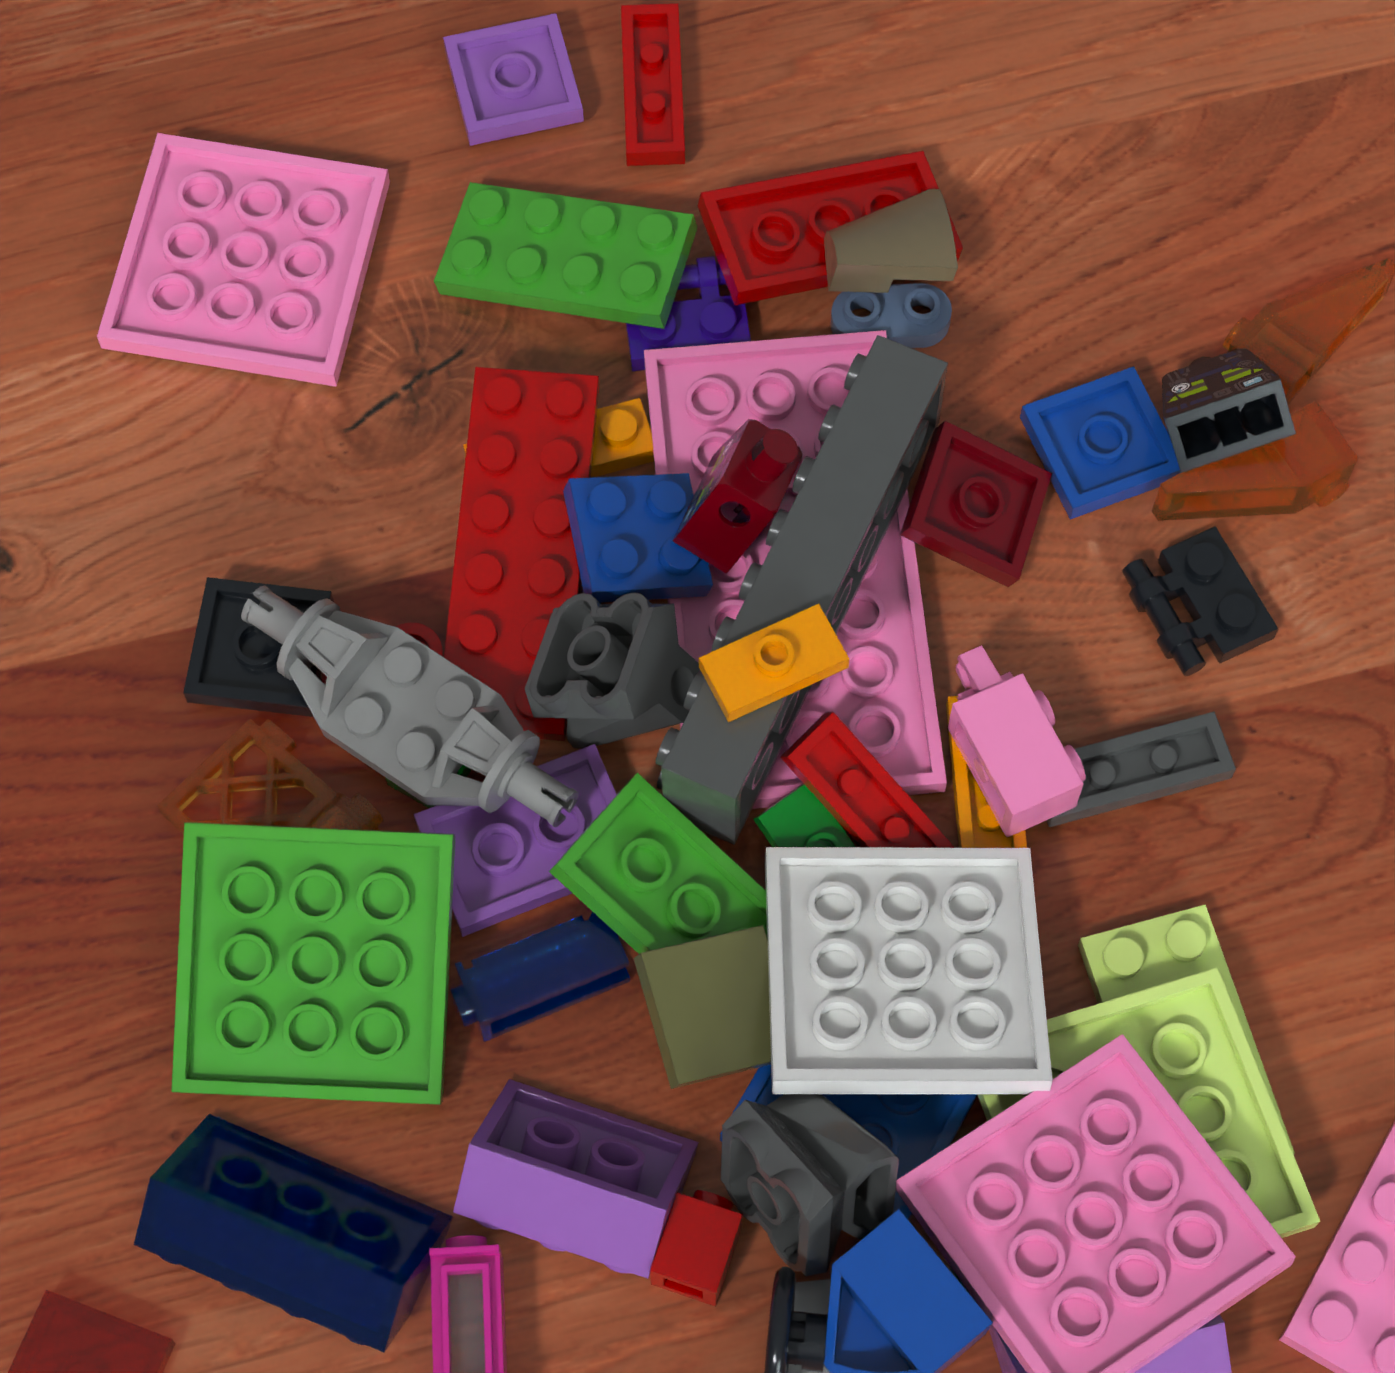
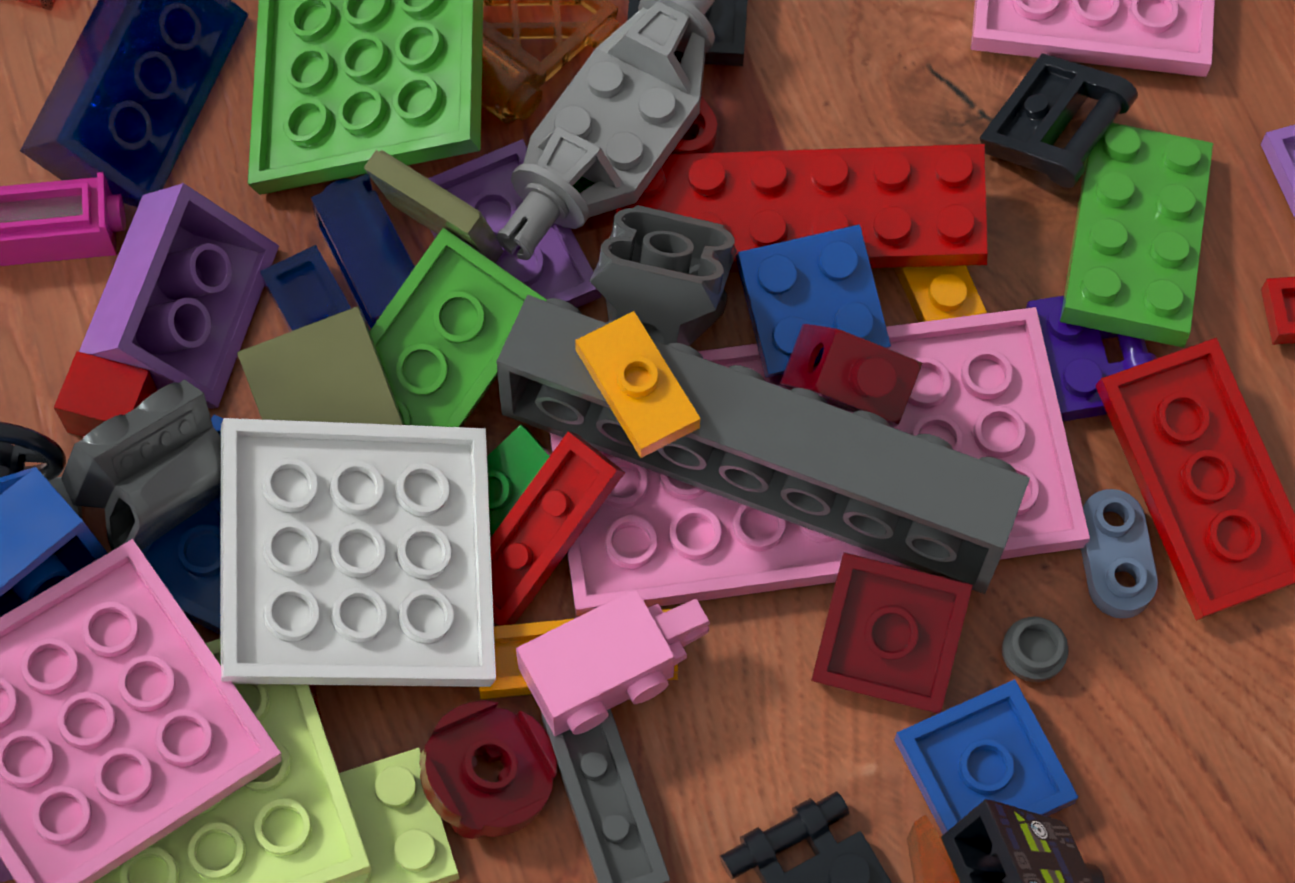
camera: 85 degrees right, 0 degrees up
dark tan slope [824,189,958,293] -> none
none -> clear blue plate [260,245,351,332]
none -> olive tile [364,150,504,264]
none -> dark red plate [419,700,557,839]
none -> black plate [979,53,1138,188]
none -> dark grey plate [1002,617,1069,682]

